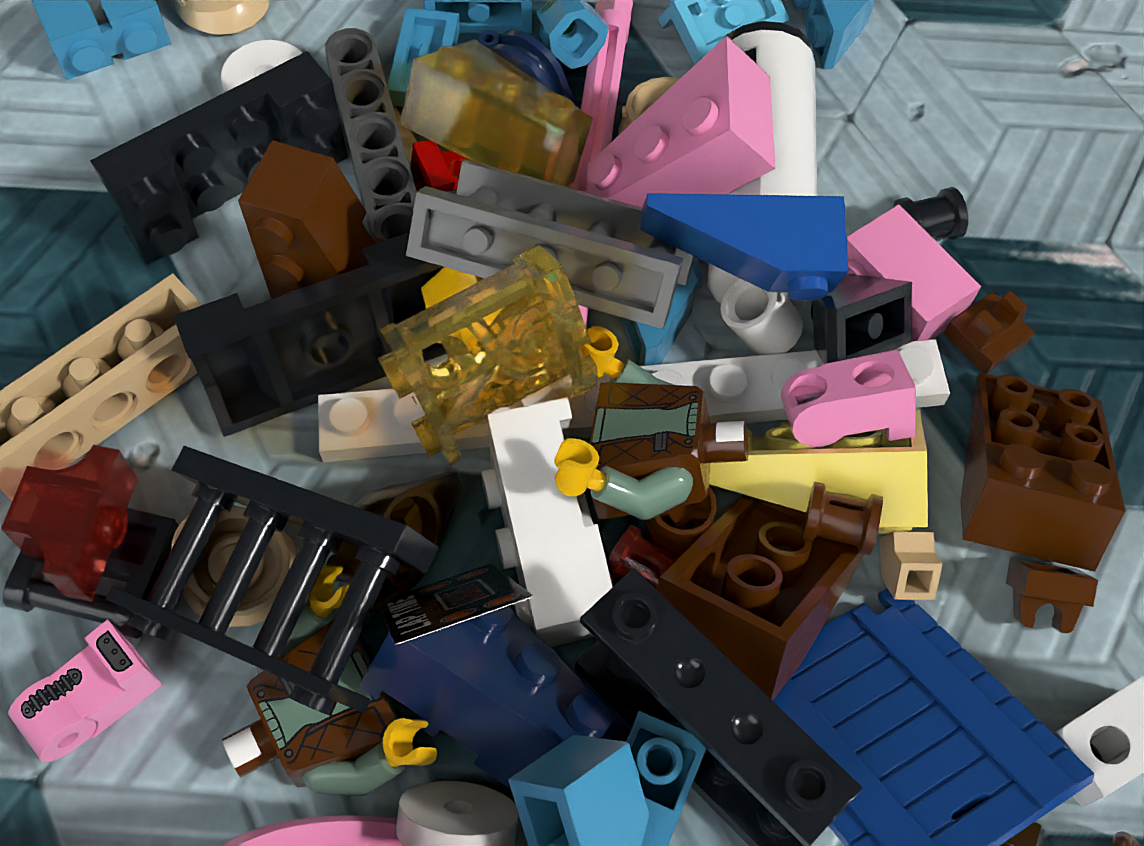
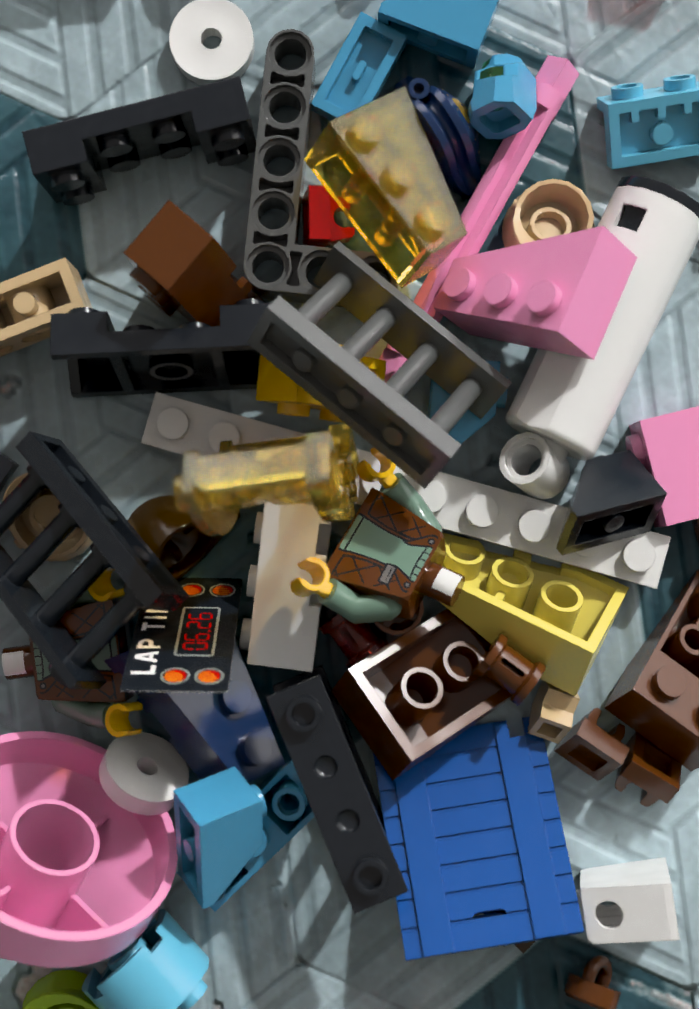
camera: 25 degrees right, 25 degrees up
blue slope [639,193,849,301] -> none
bright pink leg [780,349,916,447] -> none
none -> reddish brown tile [554,708,630,781]

